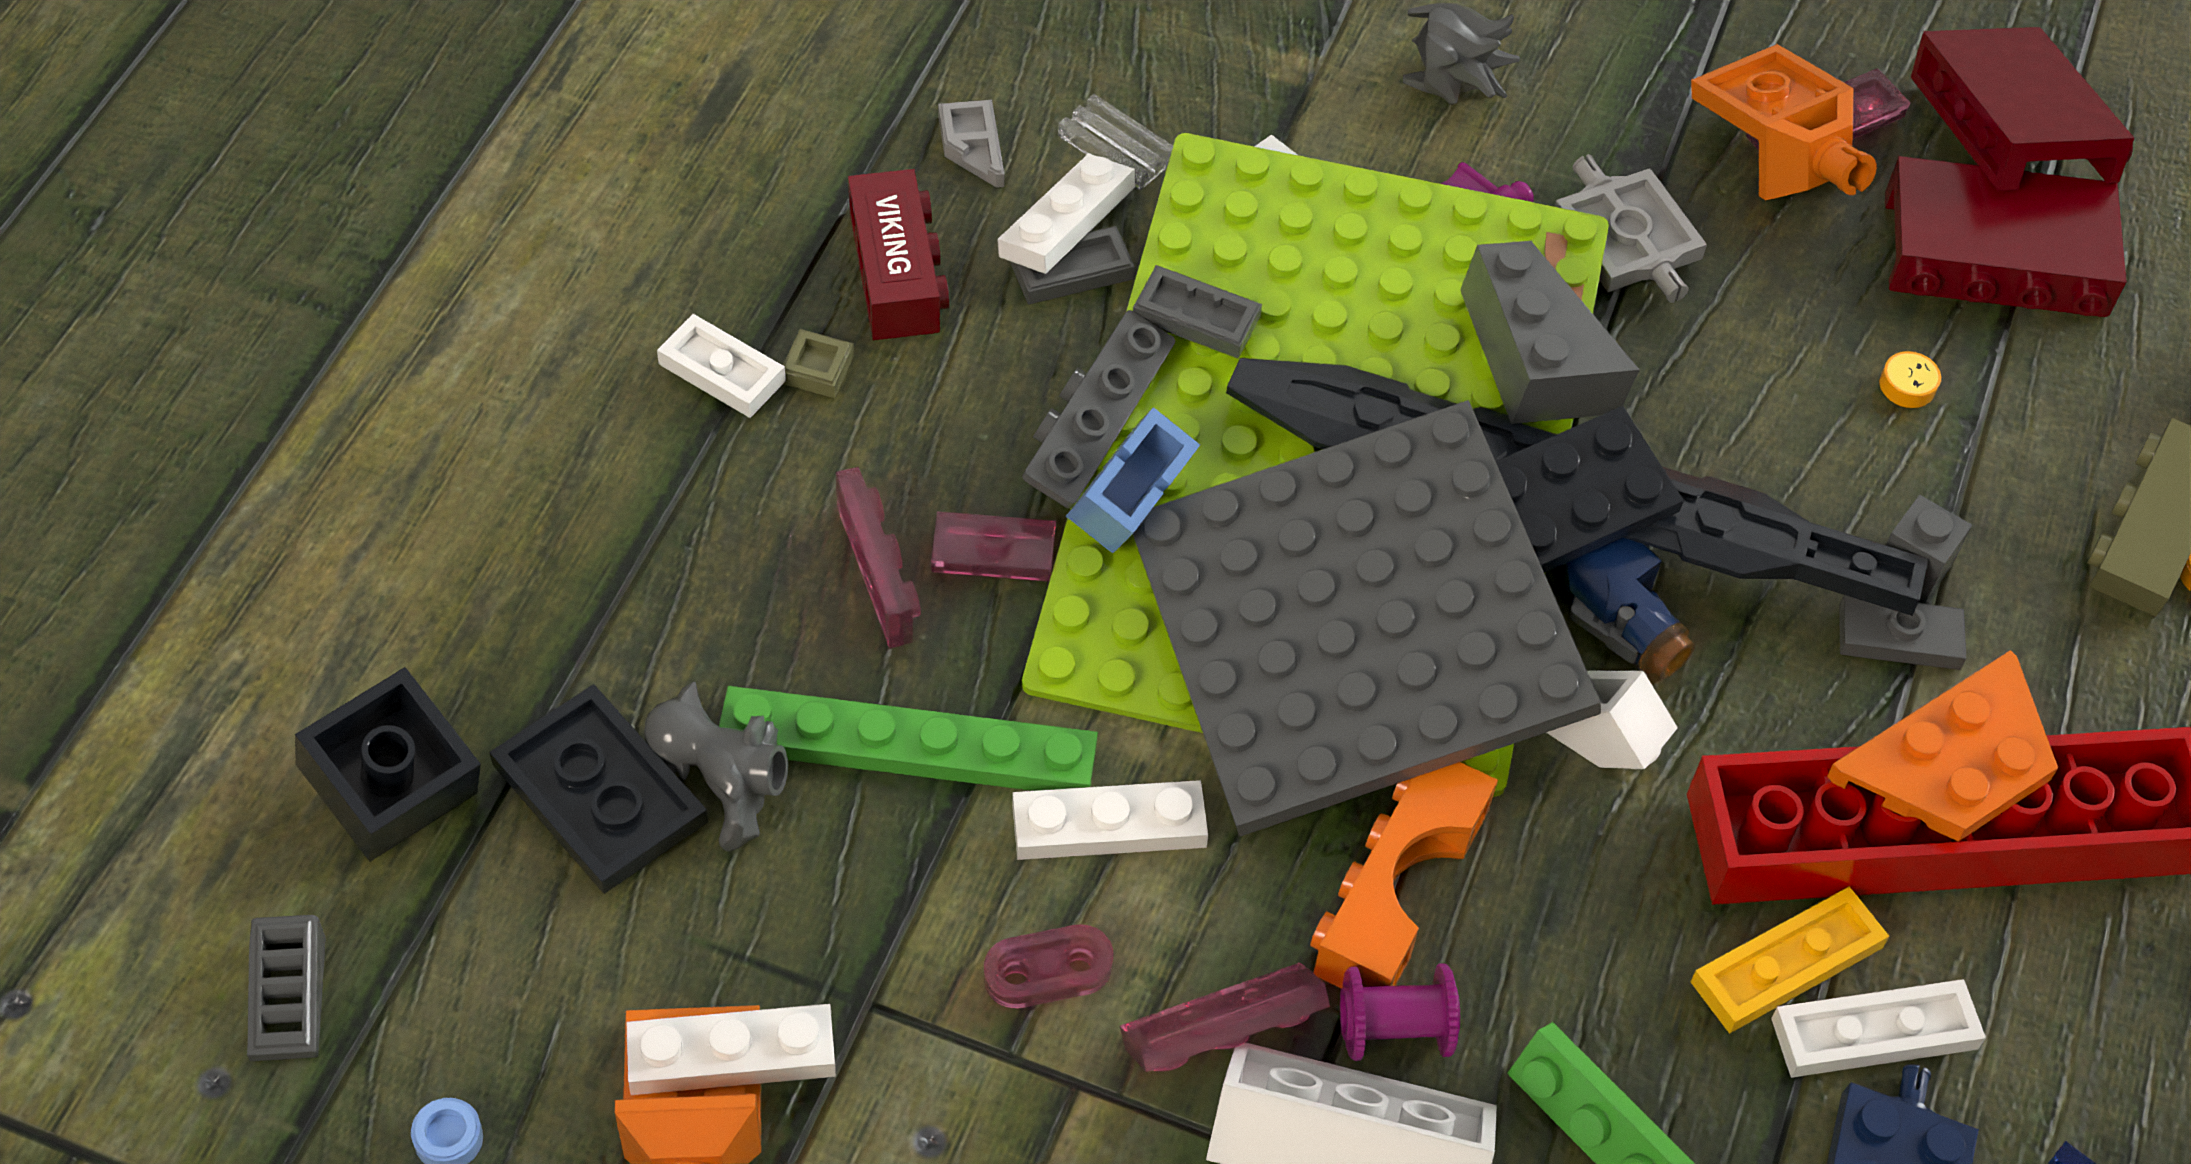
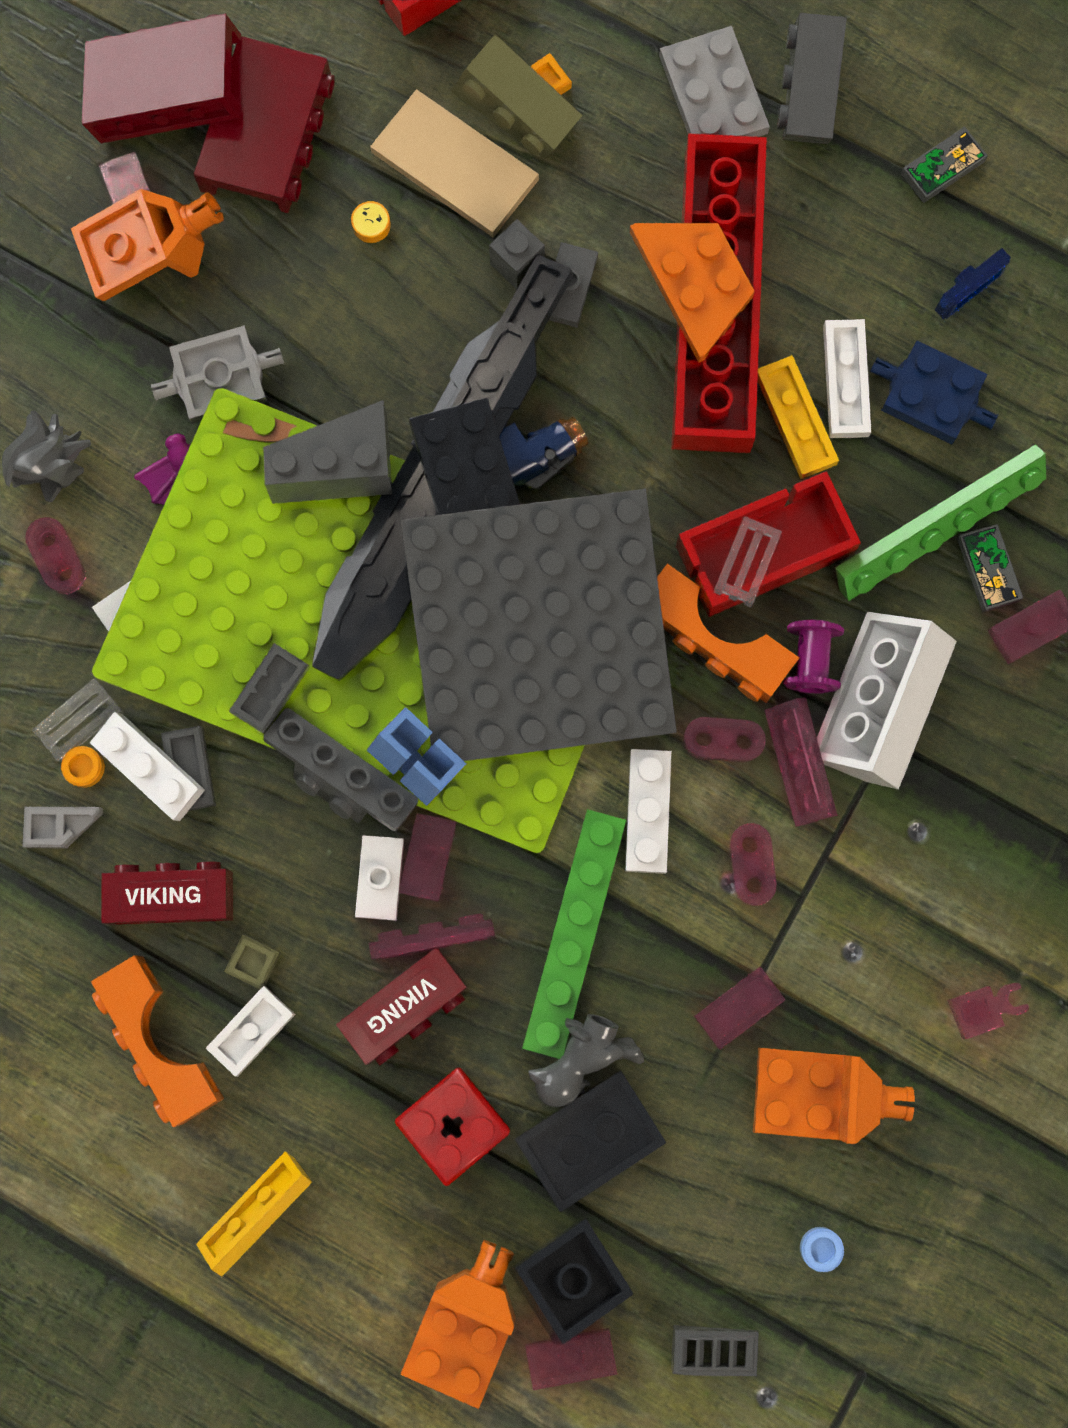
camera: 75 degrees left, 25 degrees up
white plate [626,1004,836,1095] -> none
white slope [1546,671,1678,769] -> none
none -> clear pink plate [25,517,86,594]
none -> light orange tile [61,746,105,788]
none -> orange arch [91,955,224,1127]
none -> yellow plate [196,1151,312,1277]
none -> dark red brick [336,947,468,1066]
none -> white plate [355,835,404,921]
none -> tan tile [370,89,539,238]
none -> red brick [395,1067,510,1186]
none -> orange plate [400,1240,516,1409]
none -> clear pink plate [525,1328,617,1391]
none -> red piece [676,471,861,617]
none -> clear pink plate [683,717,766,762]
none -> clear pink plate [694,966,786,1050]
none -> clear tile [713,516,782,607]

